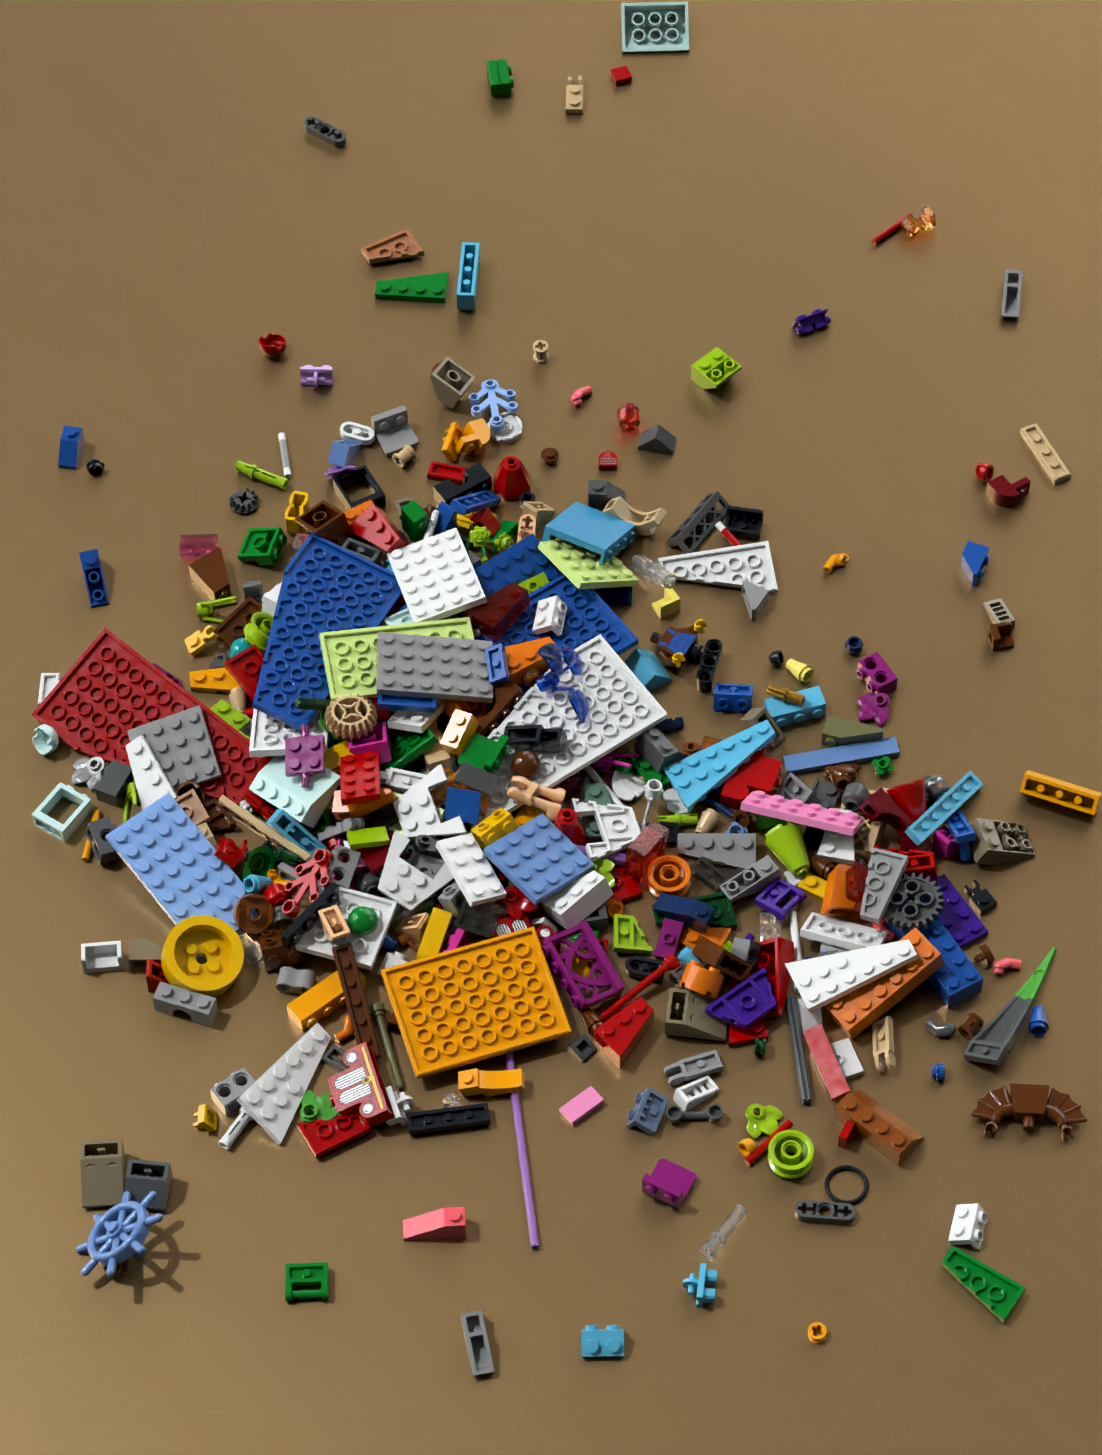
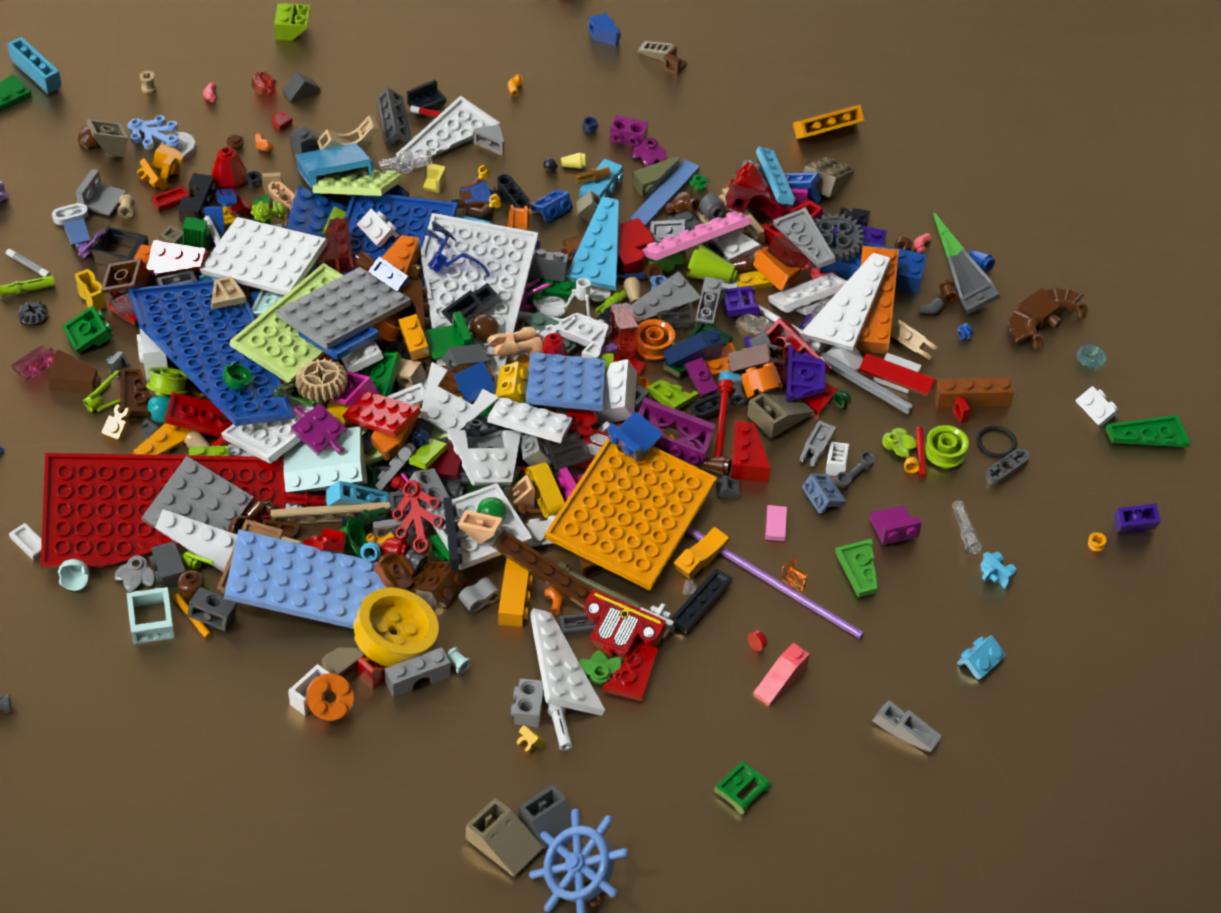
camera: 50 degrees left, 5 degrees down
none -> reddish brown head [177,570,205,600]
none -> tan wing [211,276,246,309]
none -> green hair [222,362,252,390]
none -> reddish brown arm [246,499,276,519]
none -> orange arm [255,133,274,152]
none -> orange wheel [306,673,354,721]
none -> reddish brown cone [353,251,375,272]
none -> dark blue plate [411,428,430,446]
none -> light aqua bush [446,647,471,674]
none -> orange wheel [507,205,531,231]
none -> blue bracket [607,412,662,462]
none -> red tile [748,630,767,651]
none -> clear orange bracket [781,557,807,592]
none -> bright green wing [835,539,877,598]
none -> clear light blue gear [1076,345,1106,369]
none -> dark purple brick [1114,503,1161,533]

